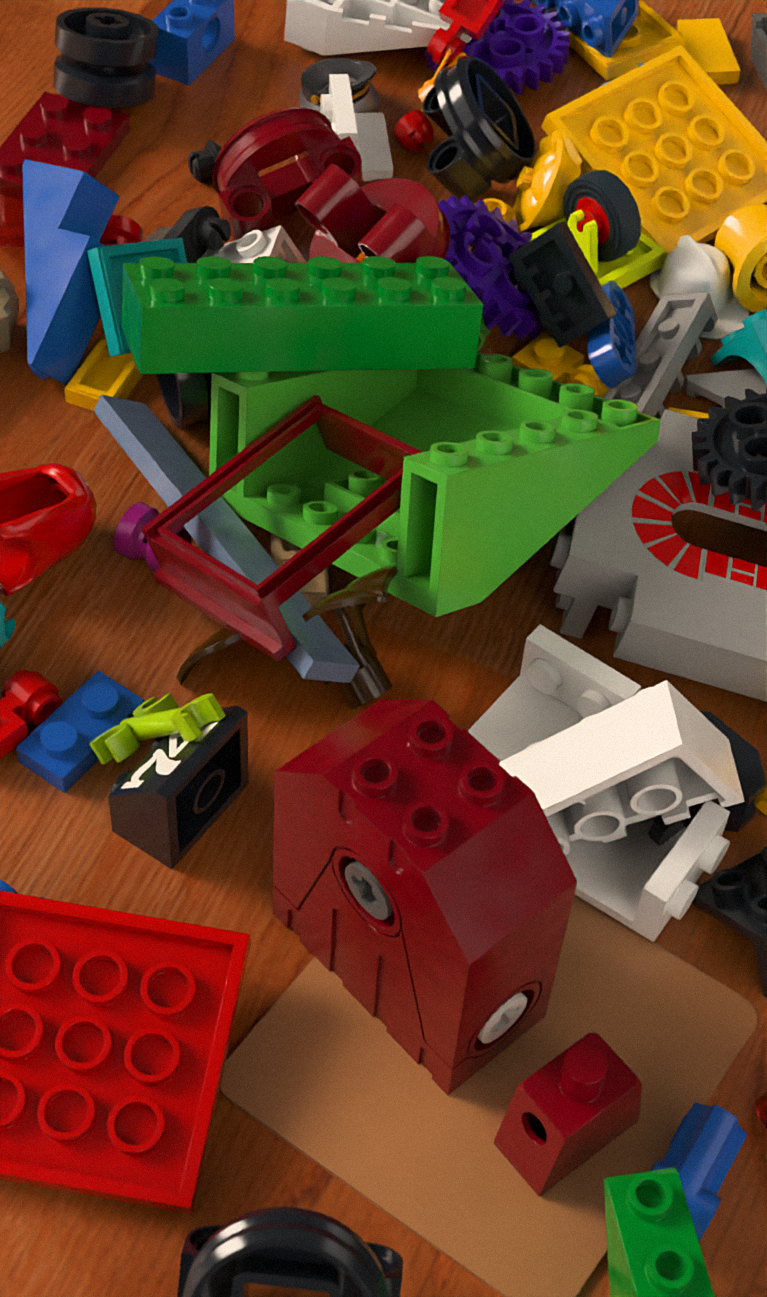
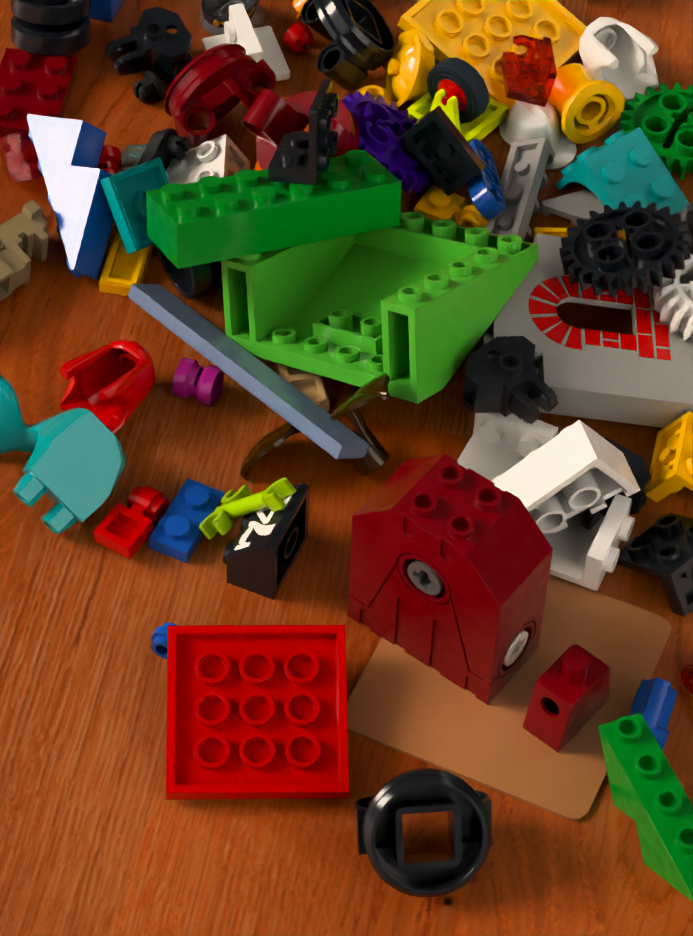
camera: 10 degrees left, 0 degrees up
dark red piece [141,394,423,662] -> none
none -> black hinge [105,6,193,83]
none -> black bracket [268,79,339,186]
none -> black hinge [461,336,559,424]
none -> clear red hinge [500,35,557,107]

